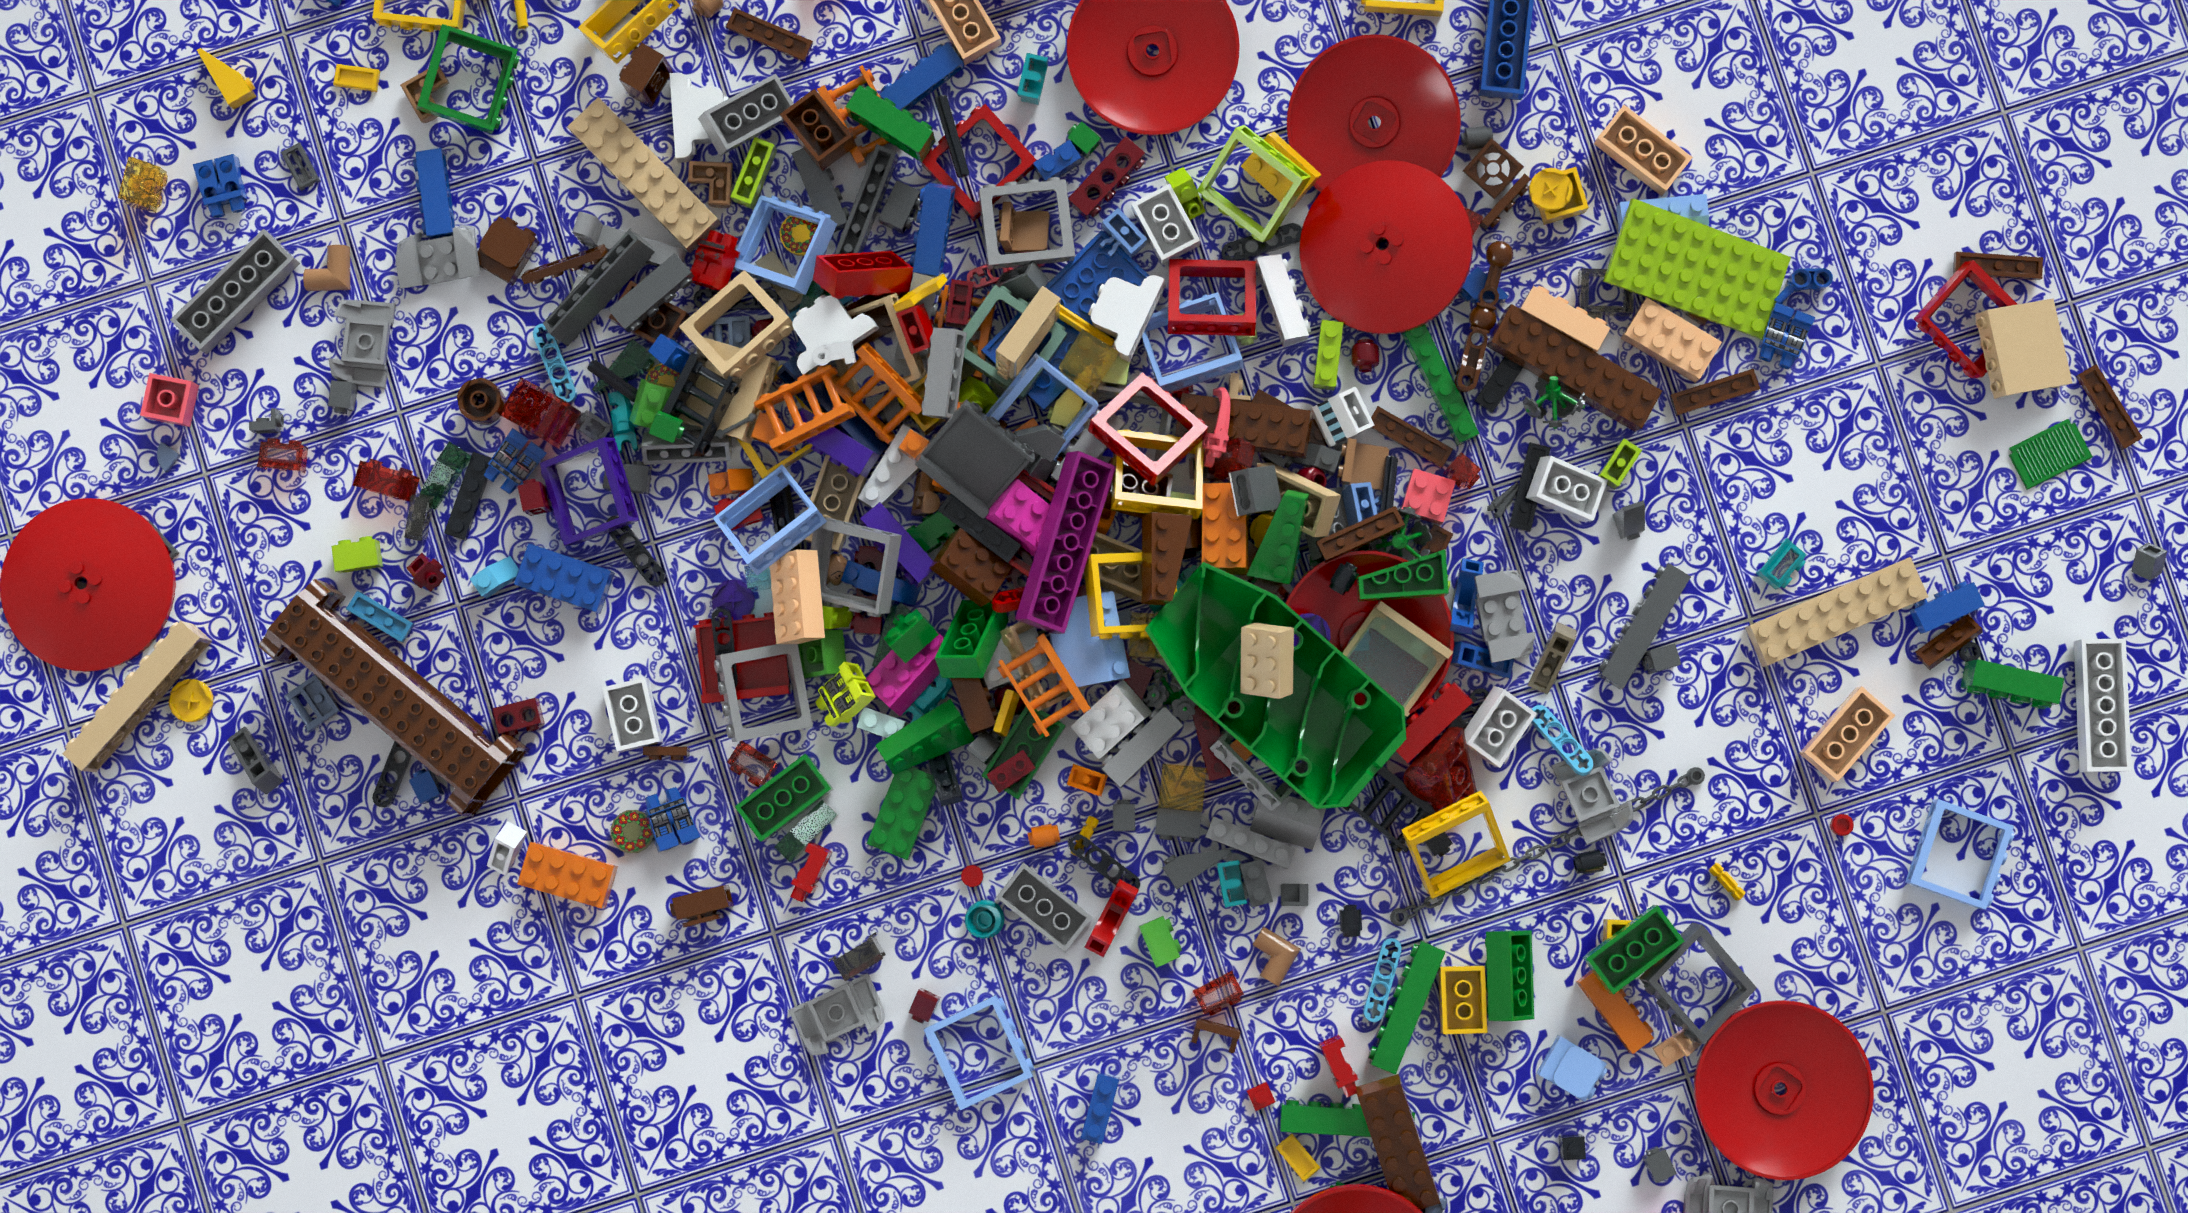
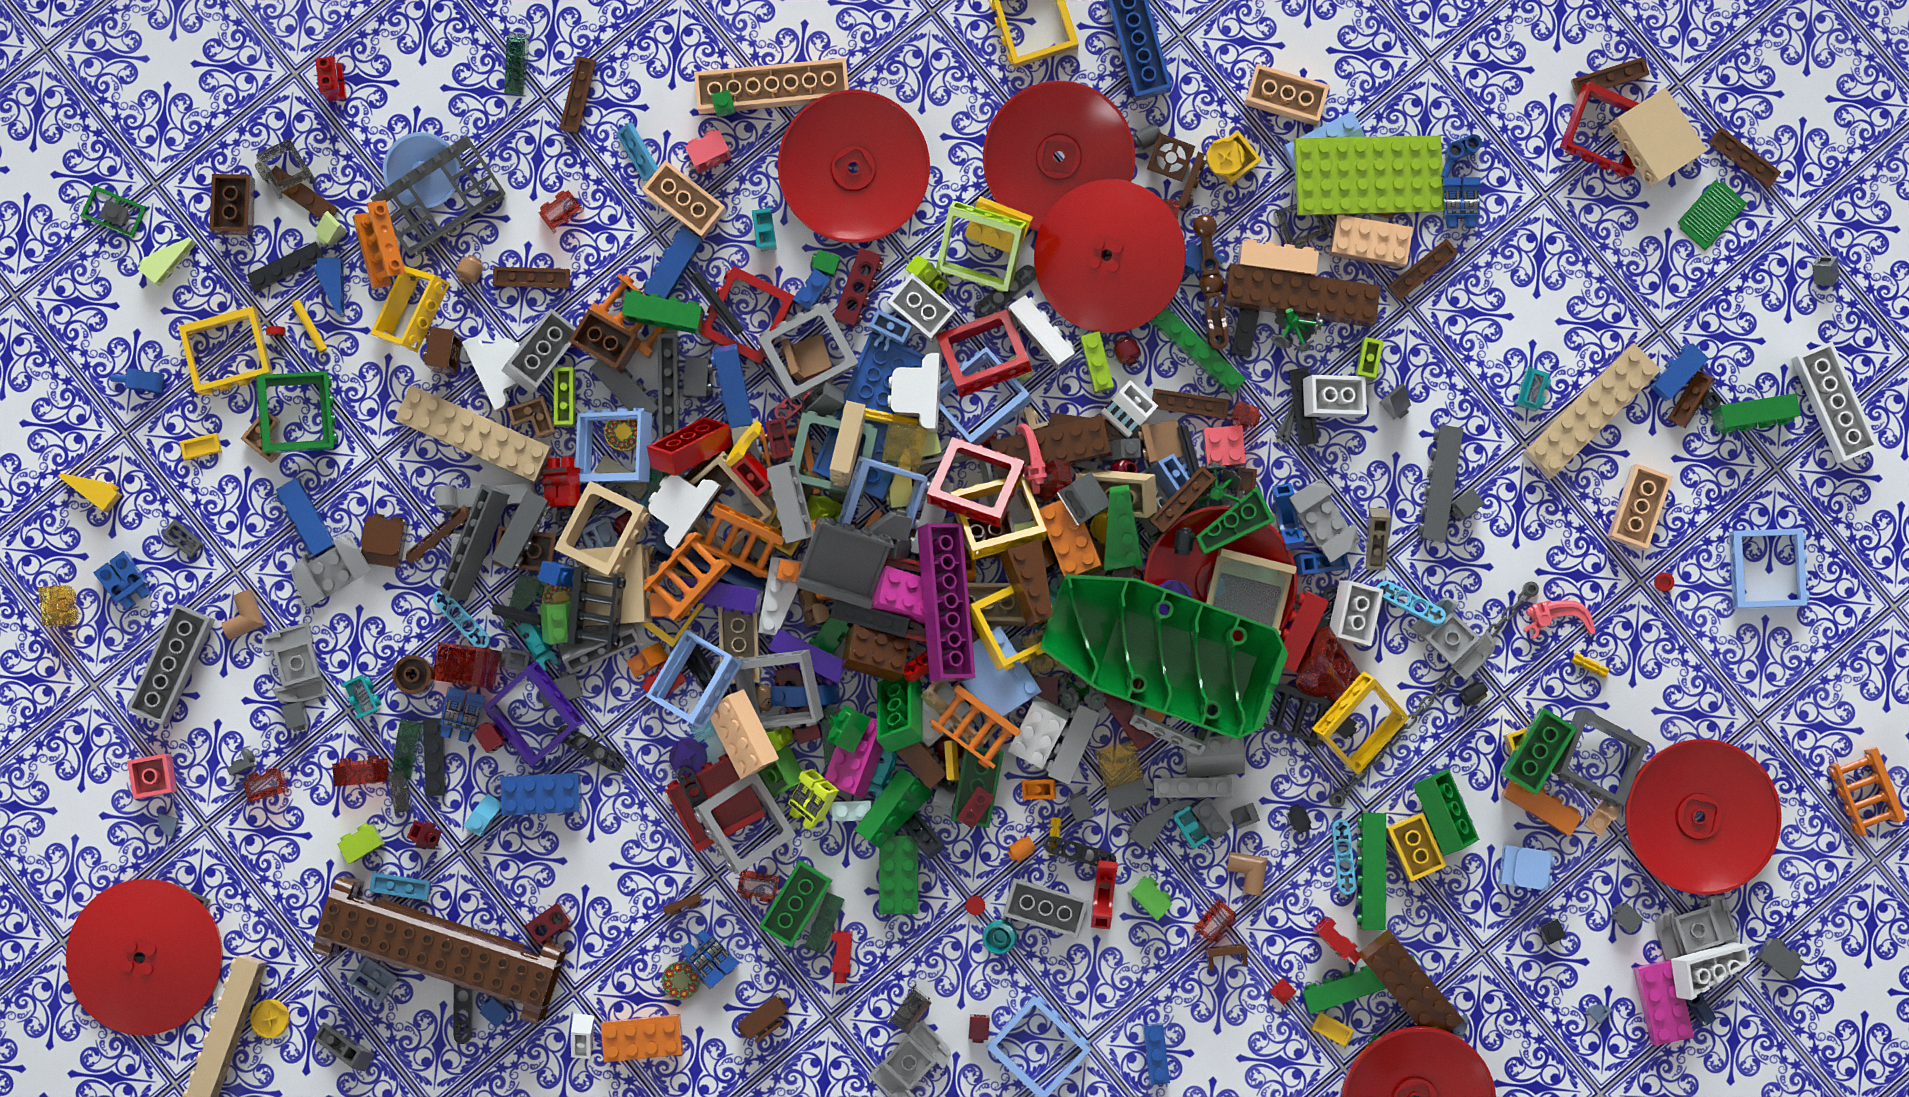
camera: 30 degrees left, 0 degrees up
white brick [602,677,663,752] -> none
green brick [649,411,685,443] -> none
dark grey hinge [716,413,757,439] -> none
white leg [812,340,856,366] -> none
tan brick [1240,623,1294,699] -> none
none -> teal window [341,674,382,720]
none -> coral piece [1523,600,1596,639]
none -> orange fence [1829,747,1907,836]

